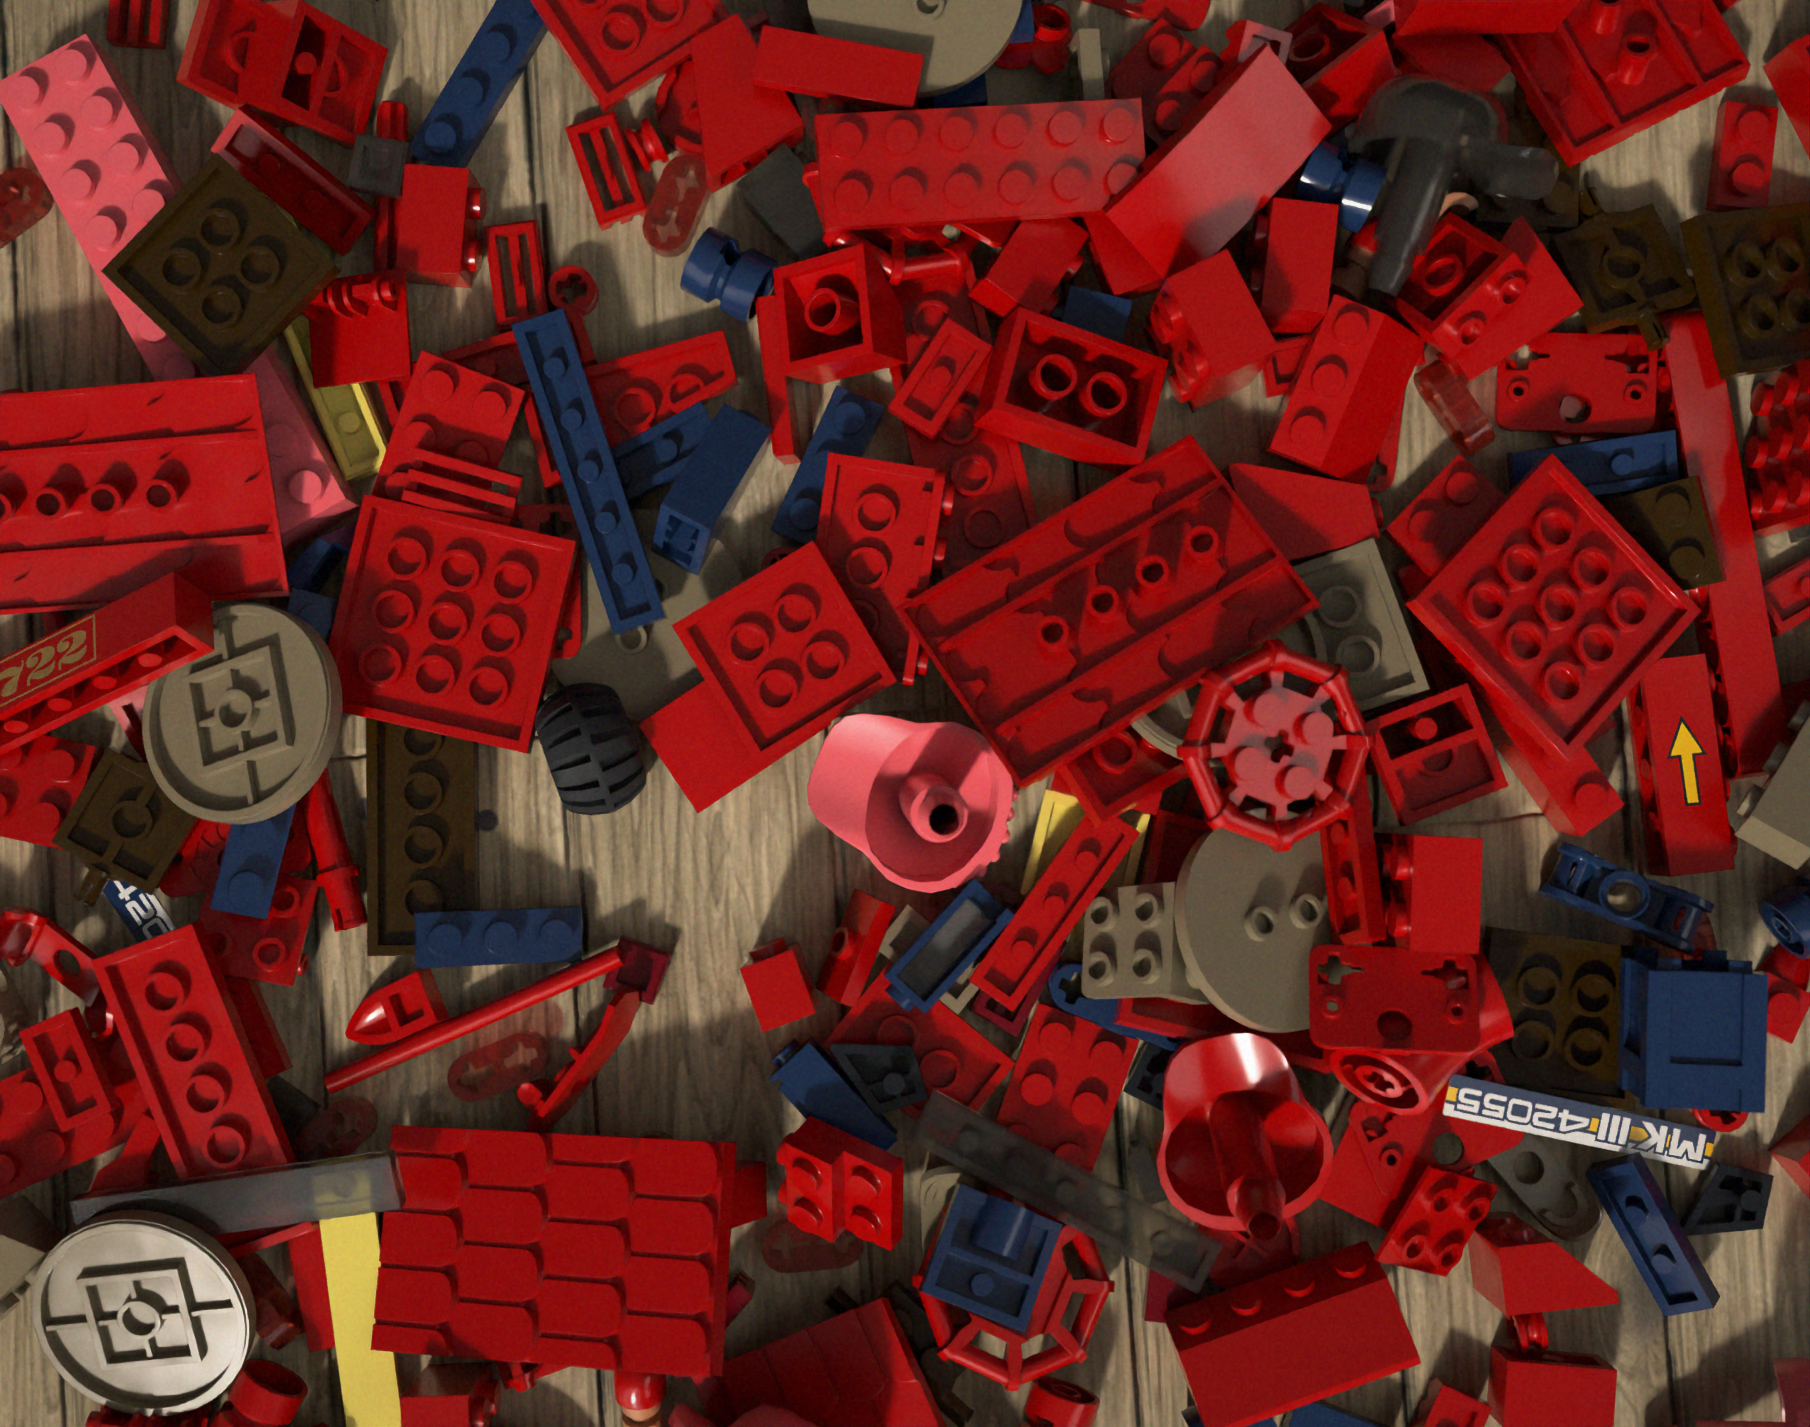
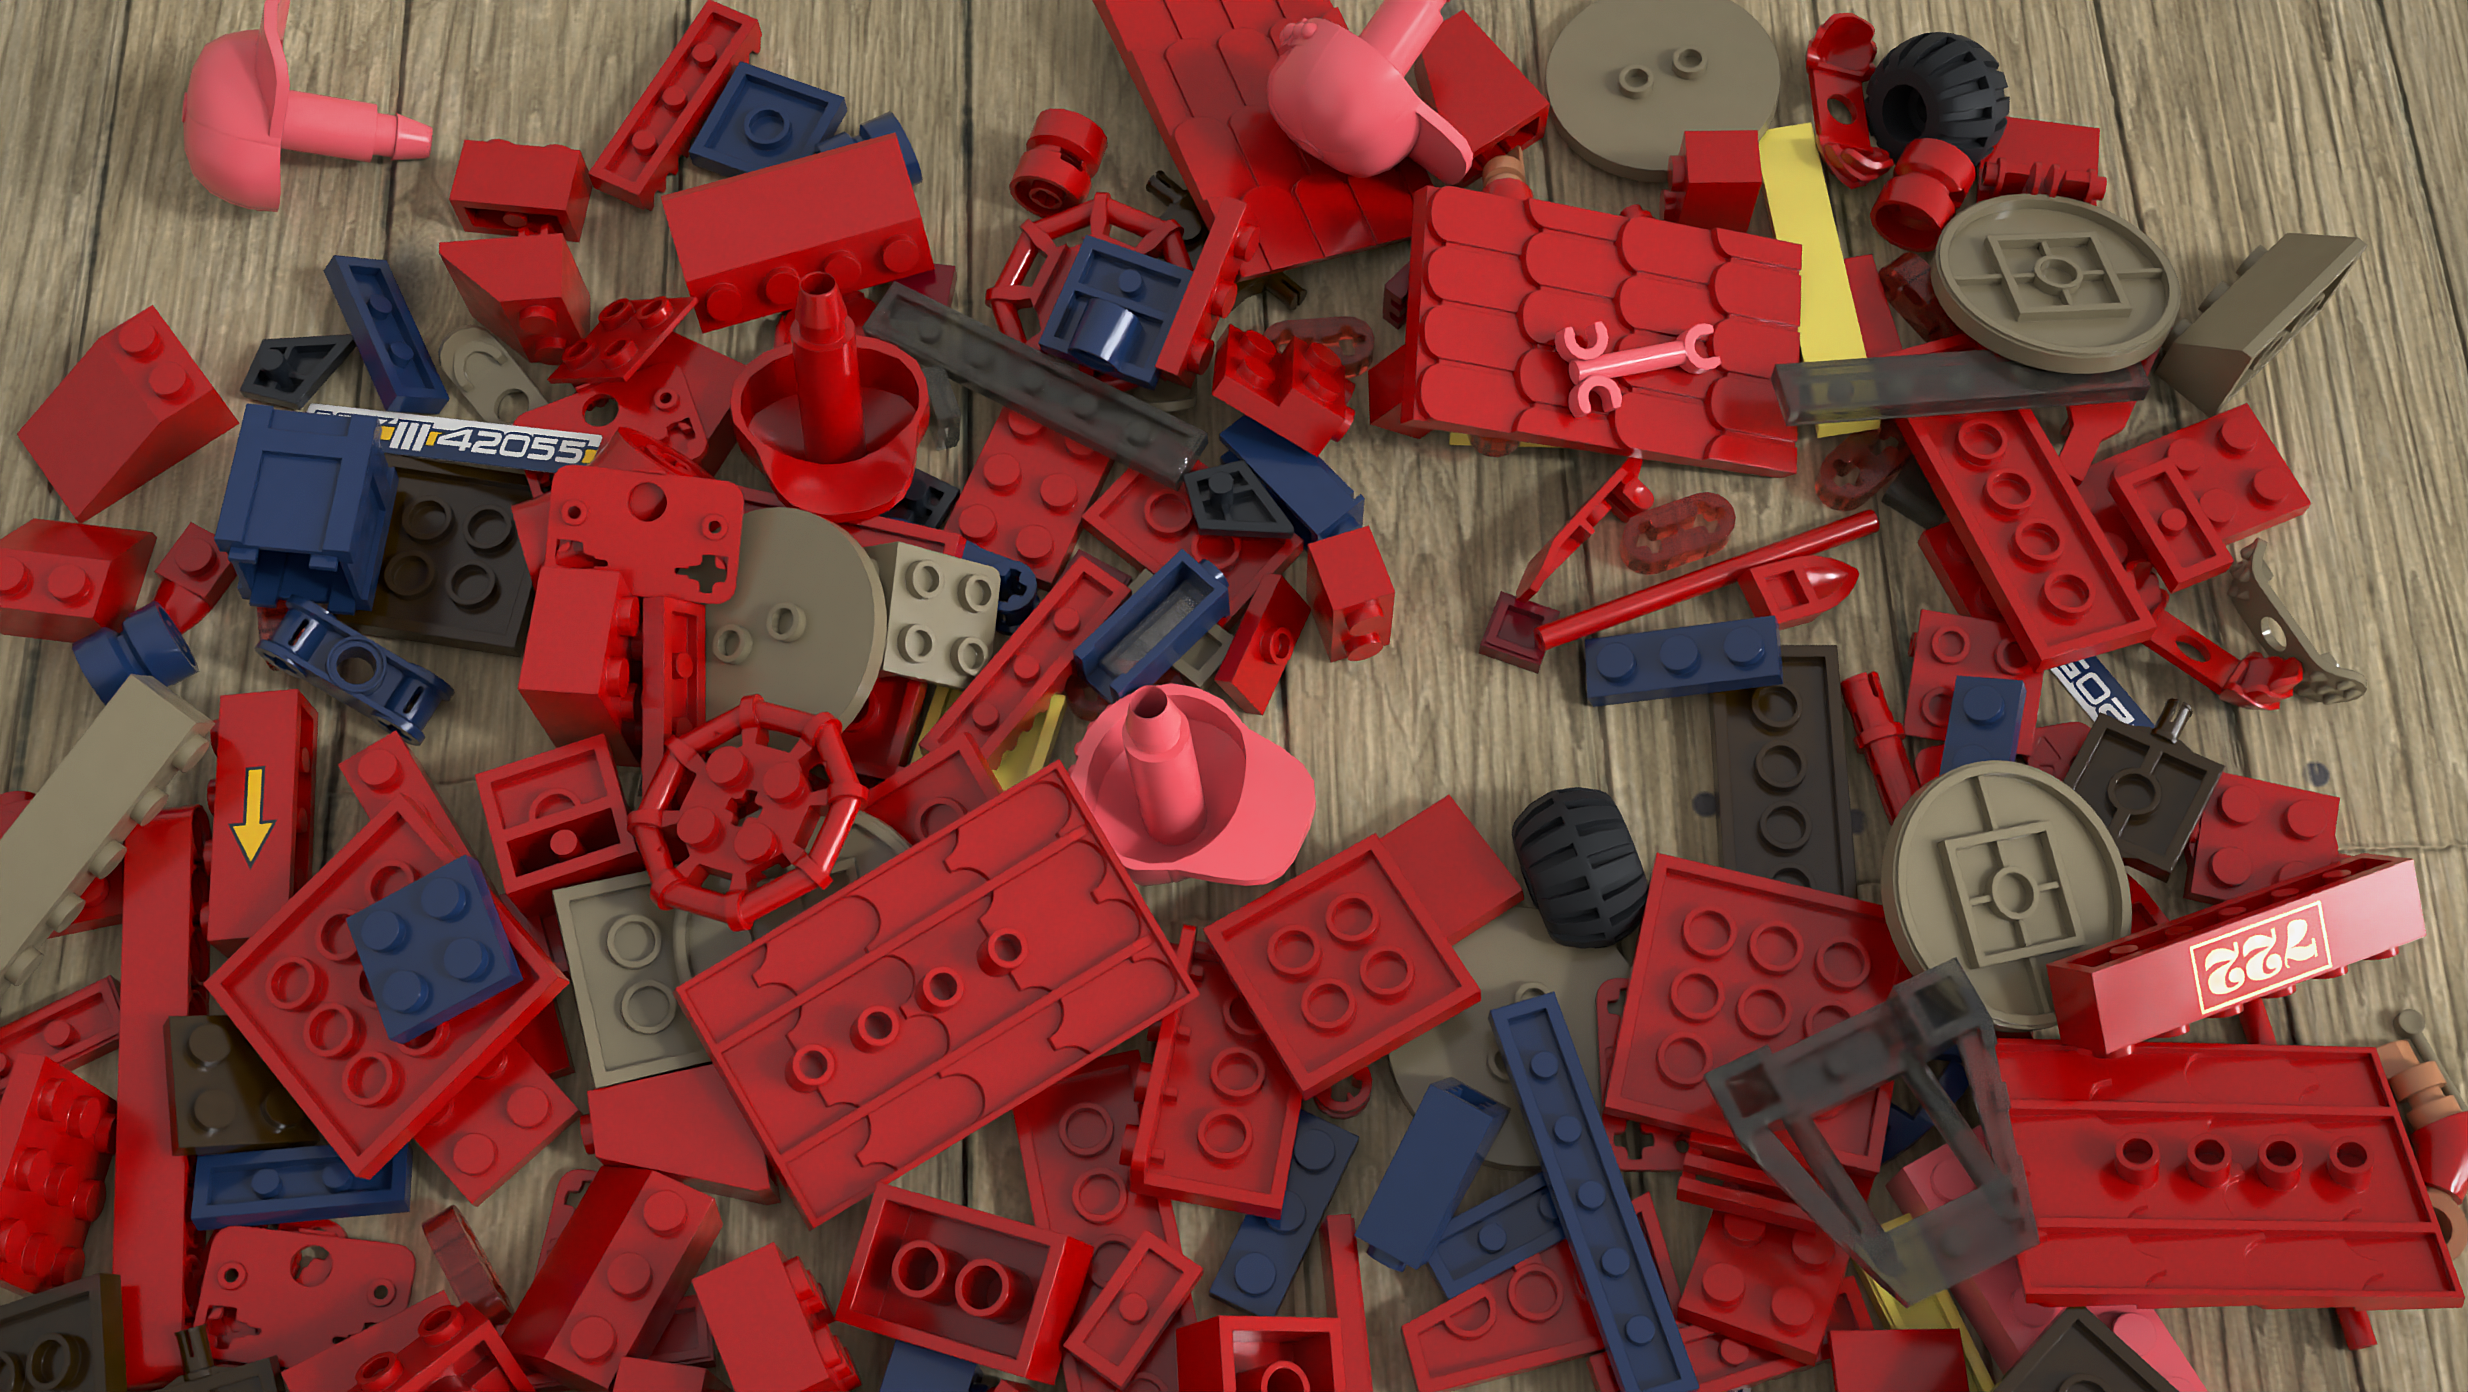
camera: 175 degrees left, 20 degrees down
none -> dark blue plate [346,855,523,1044]
none -> red plate [1155,196,1261,389]
none -> coral bar [1555,321,1721,418]
none -> clear smoke windscreen [1703,957,2040,1308]

